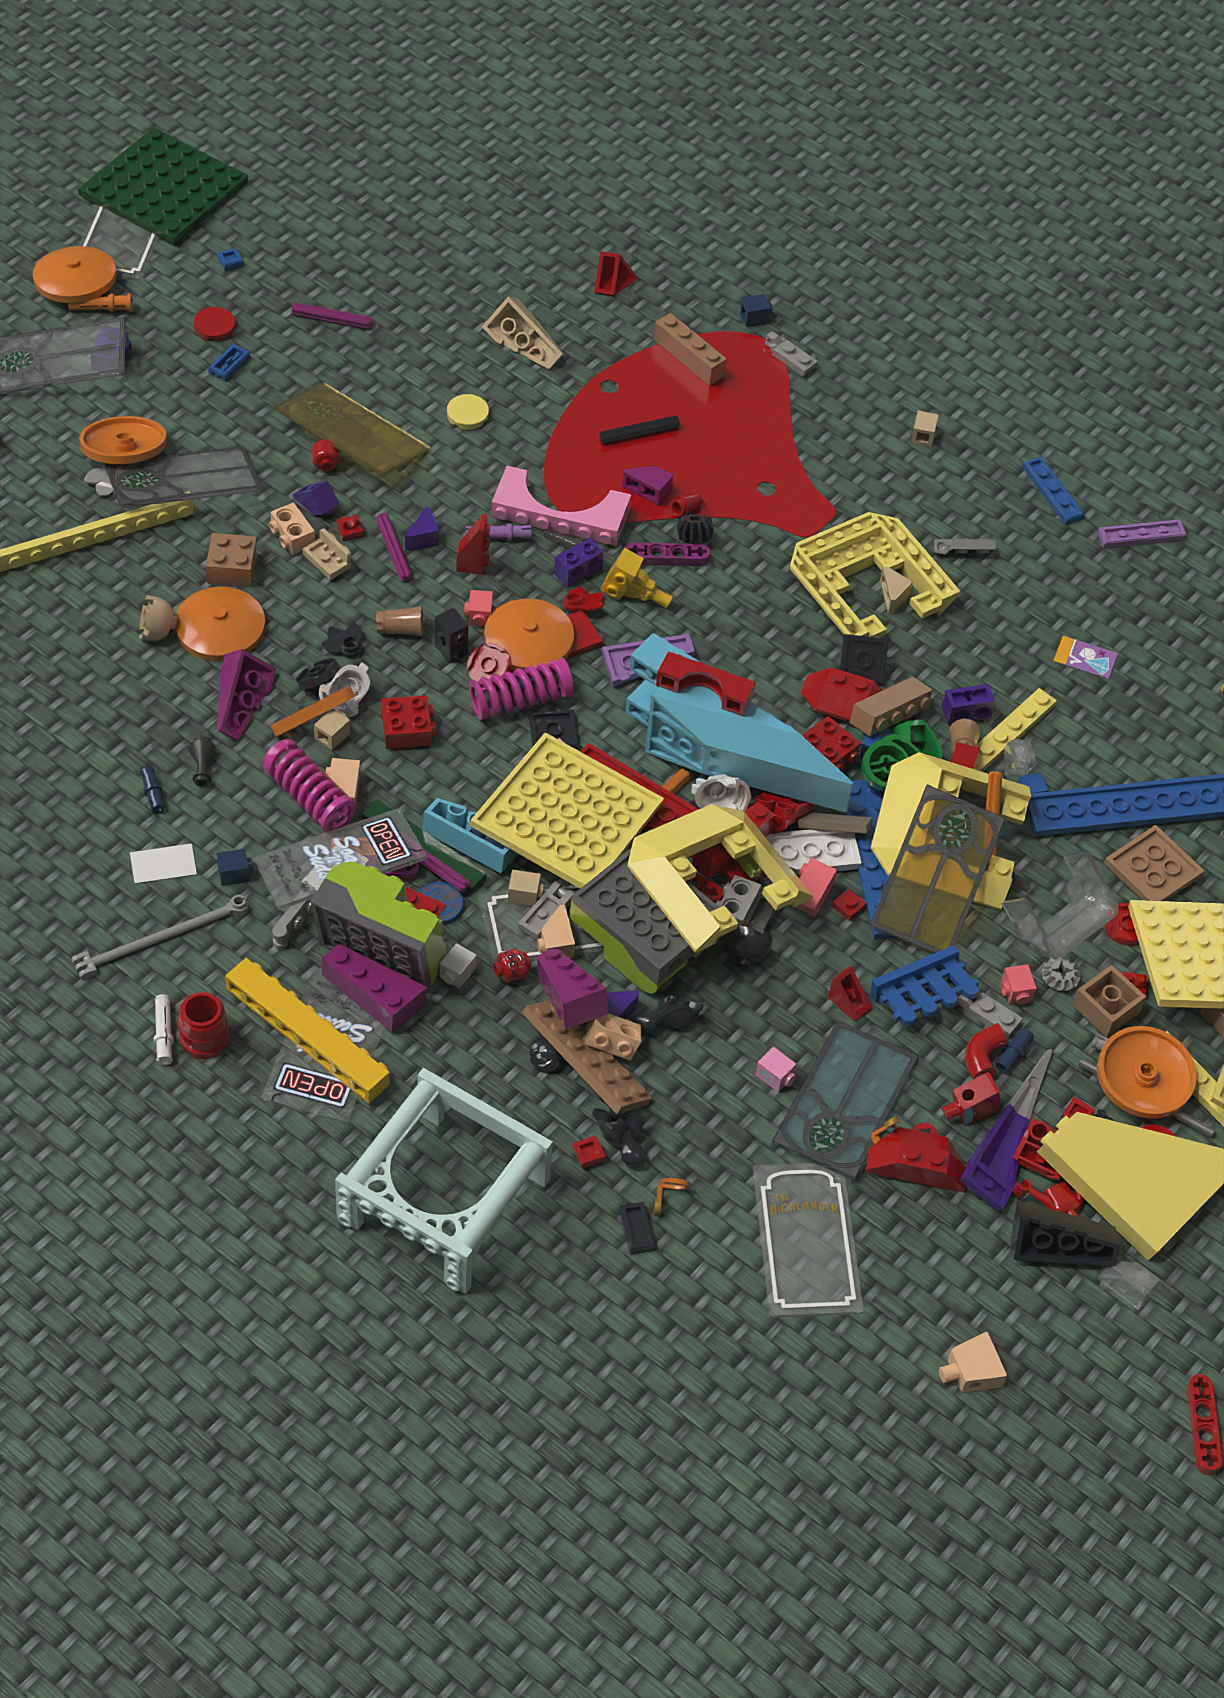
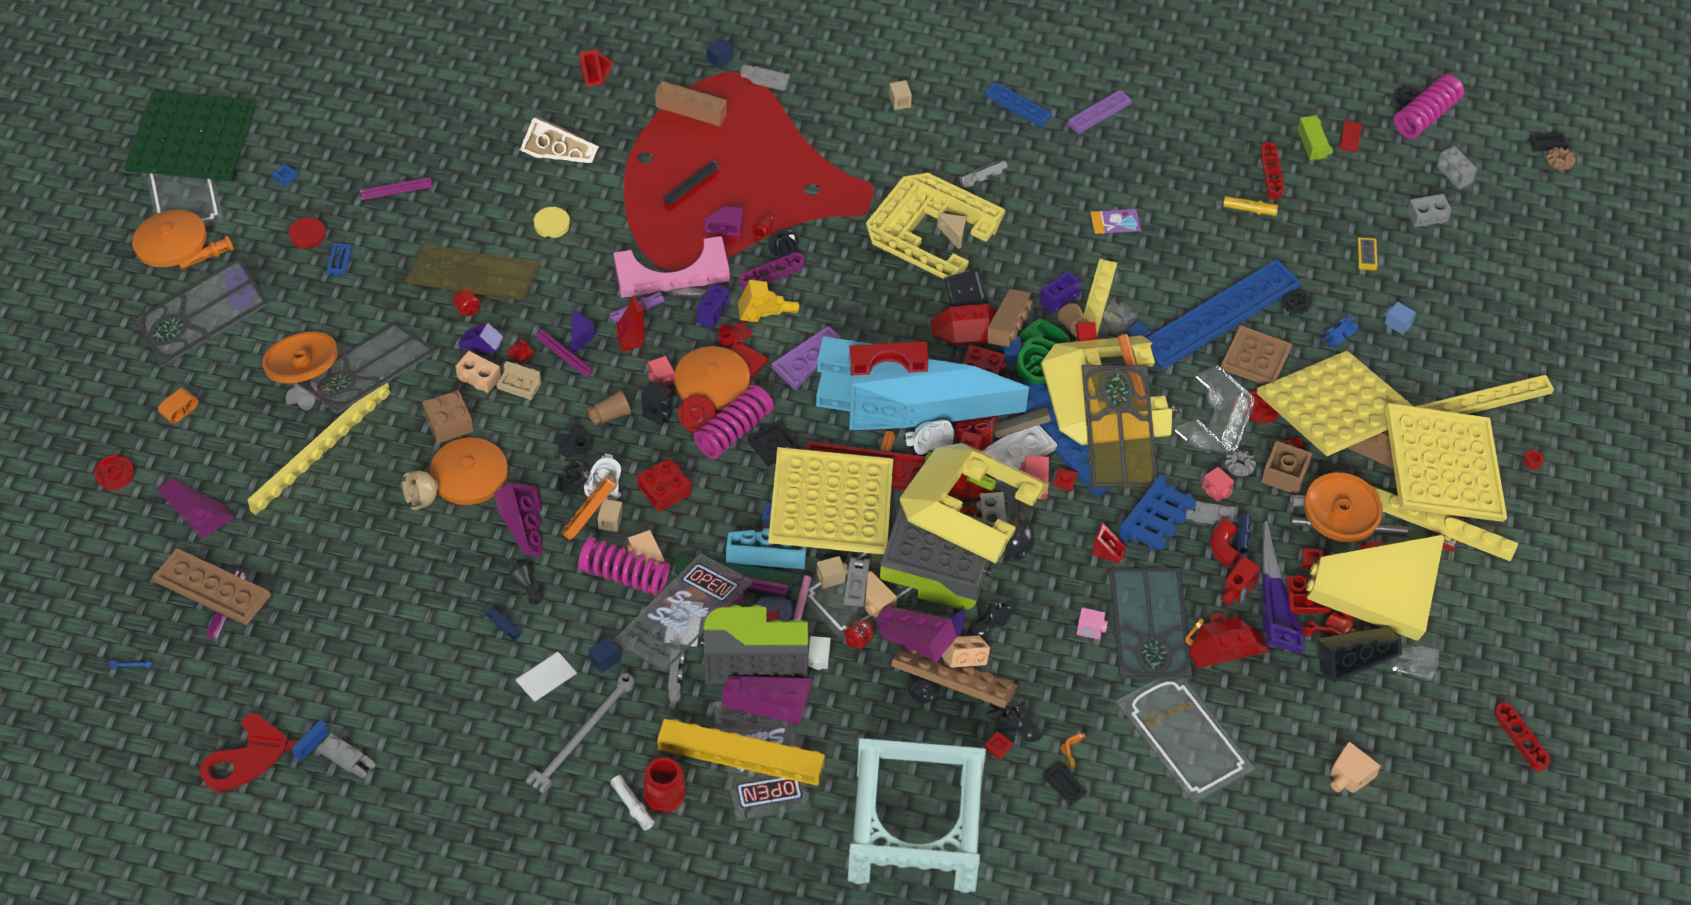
camera: 25 degrees left, 0 degrees up
none -> bright pink piece [793,576,812,620]

